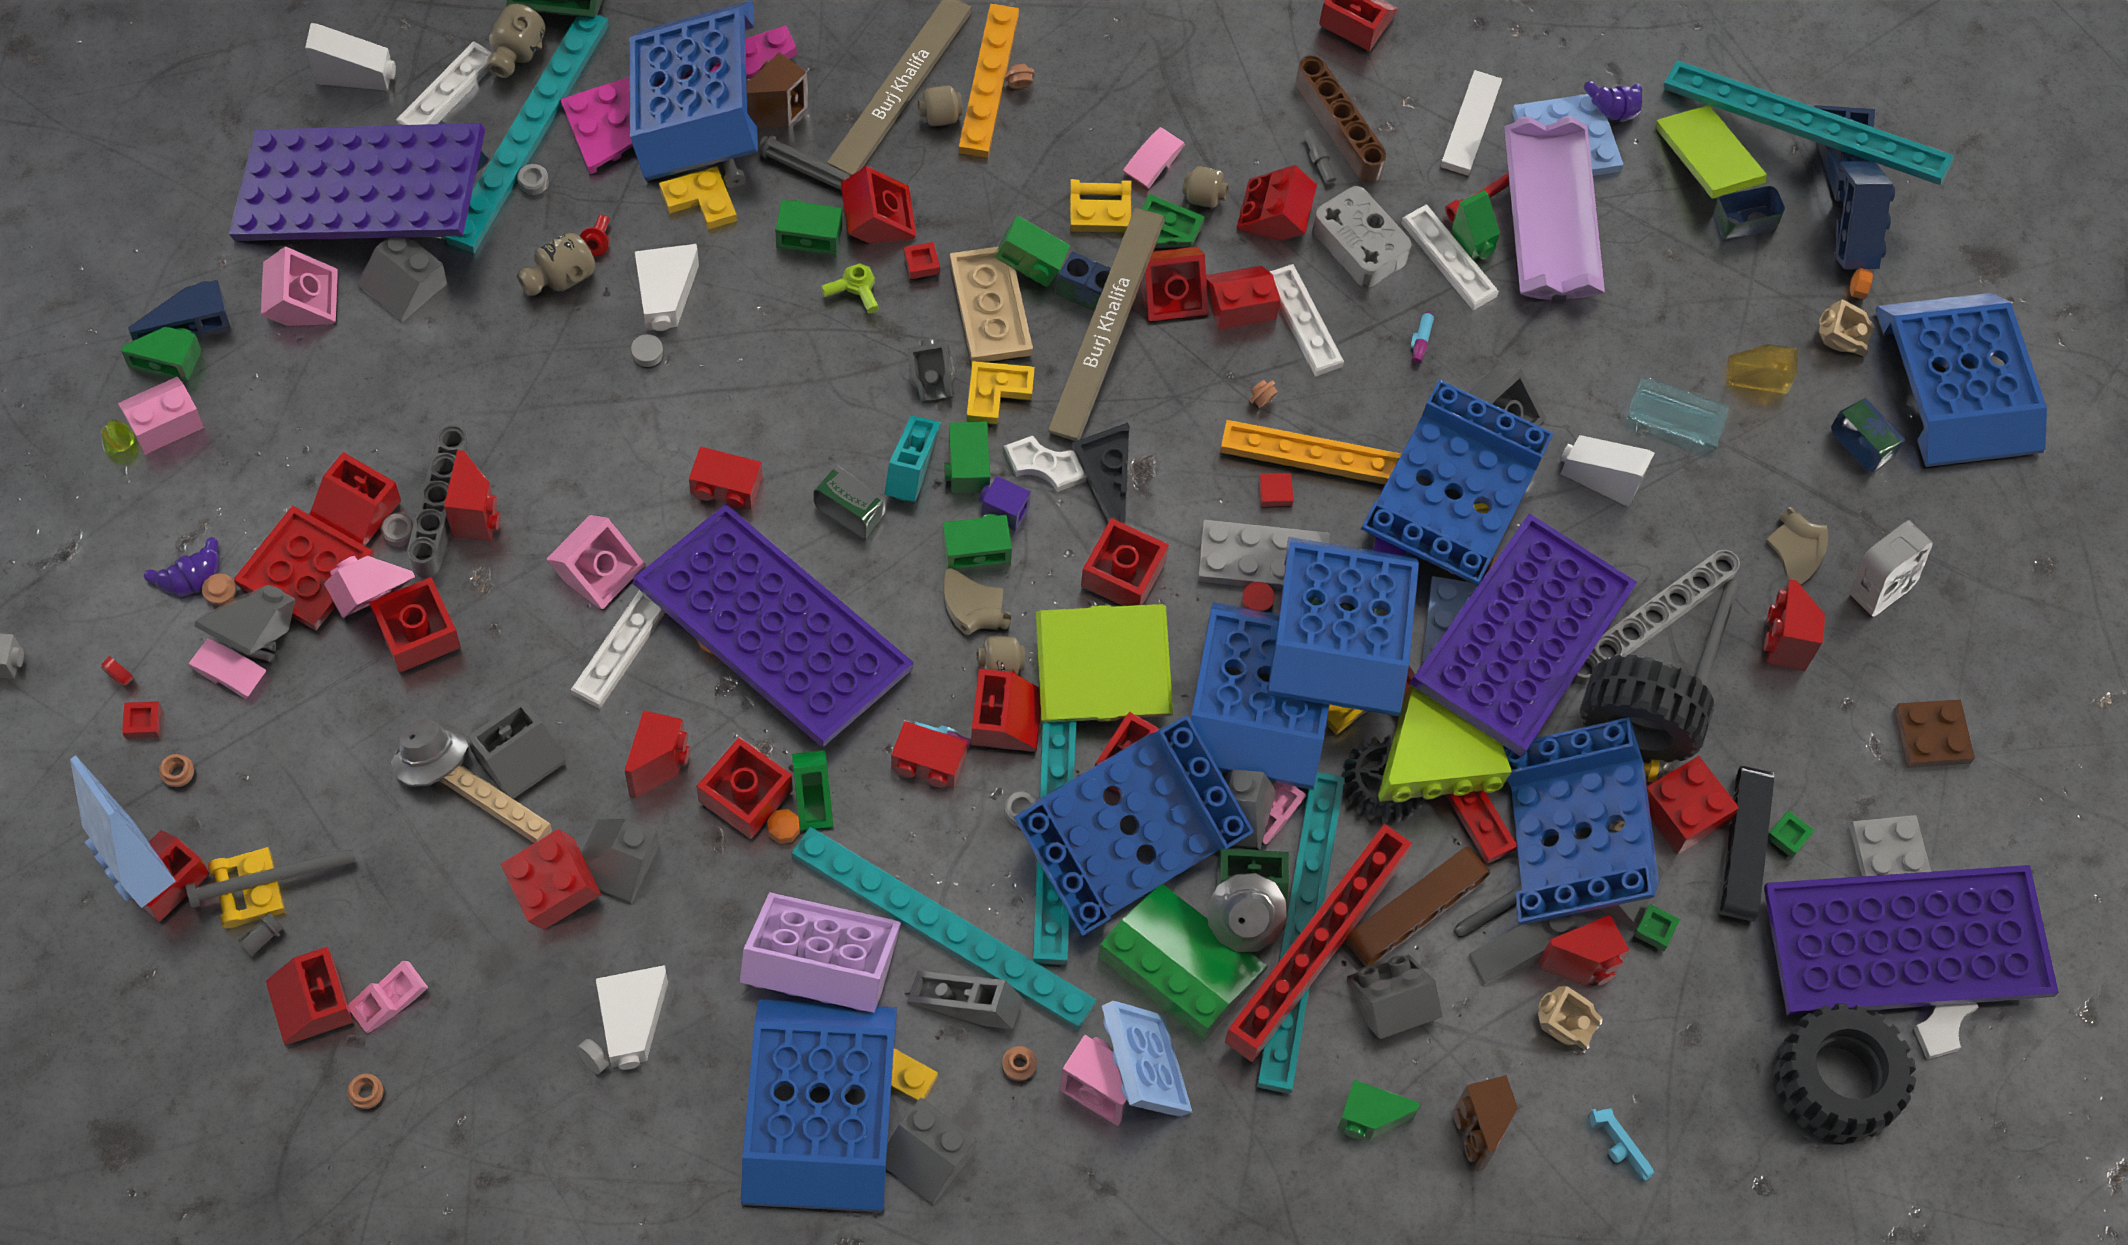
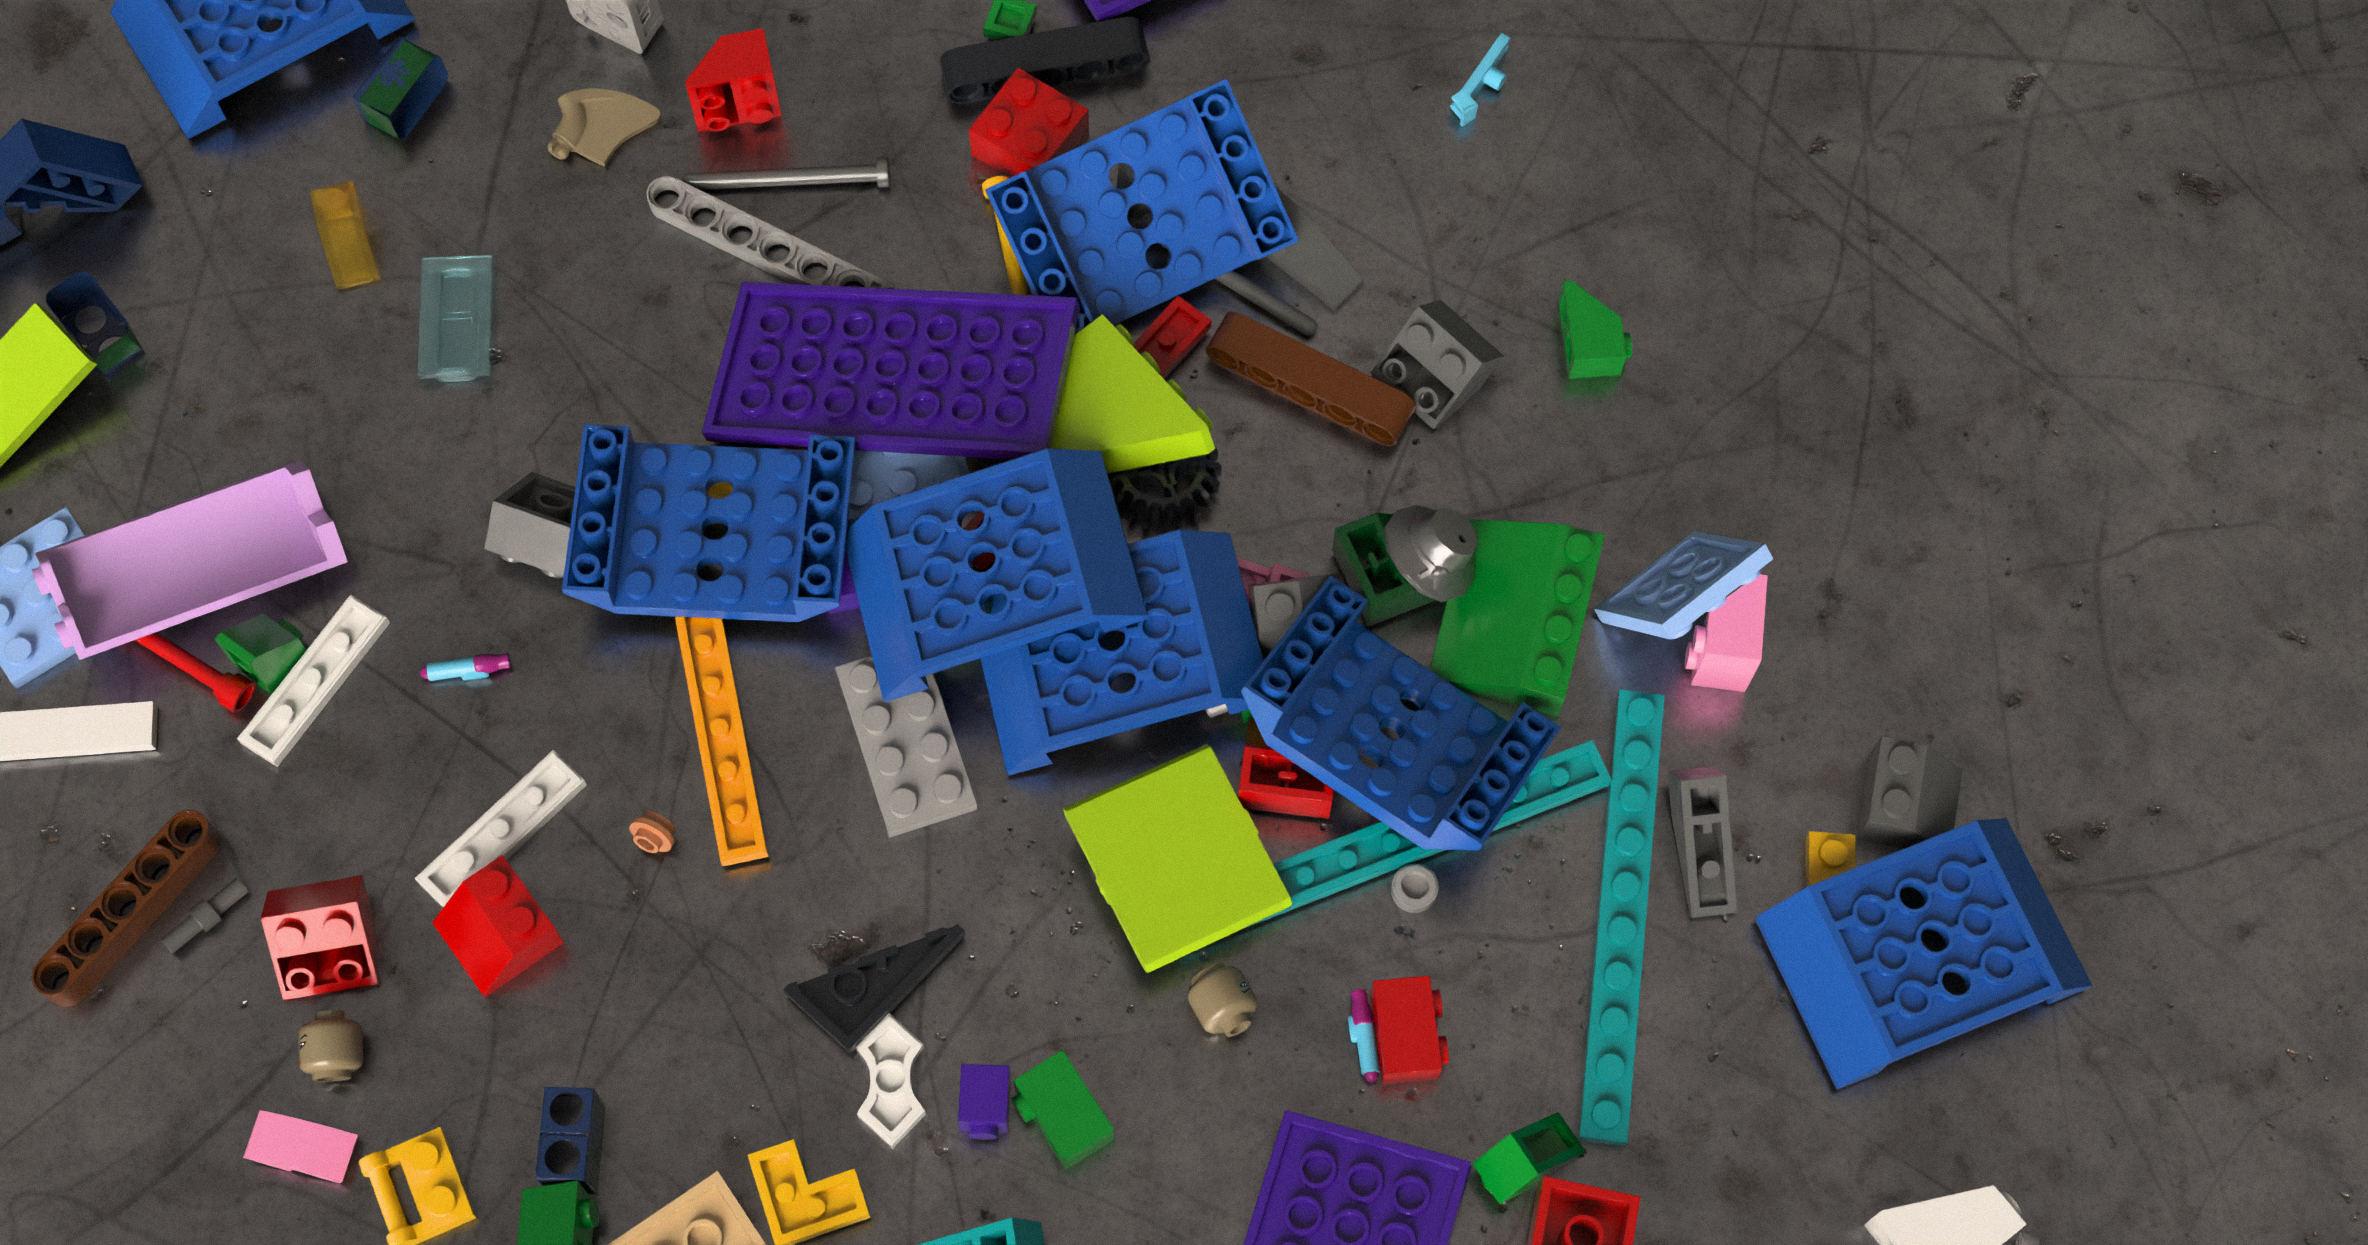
camera: 110 degrees left, 5 degrees up
lavender slope [740,892,901,1013] -> none
orange tile [767,809,800,844] -> none
dark tan arm [943,568,1012,635] -> none
green brick [944,422,990,493] -> none
red slope [971,669,1041,752] -> none
nougat plate [1002,1046,1037,1081] -> none
dark tan tile [1048,208,1165,441] -> none
red brick [1081,518,1169,606] -> none
red slope [1140,247,1209,321] -> none
green wing [1142,194,1204,248] -> none
red brick [1224,824,1412,1063] -> none
red tile [1242,582,1275,612] -> none
teal plate [1257,772,1345,1094] -> none
red tile [1259,473,1294,507] -> none
light grey axle [1313,186,1412,287] -> none
reddish brown slope [1453,1075,1518,1172] -> none
red slope [1537,915,1630,986] -> none
tan hand [1538,986,1603,1050] -> none
white slope [1560,435,1655,507] -> none
black tyre [1580,655,1715,762] -> none
tan hand [1819,299,1875,356] -> none
orange tile [1850,268,1873,300] -> none

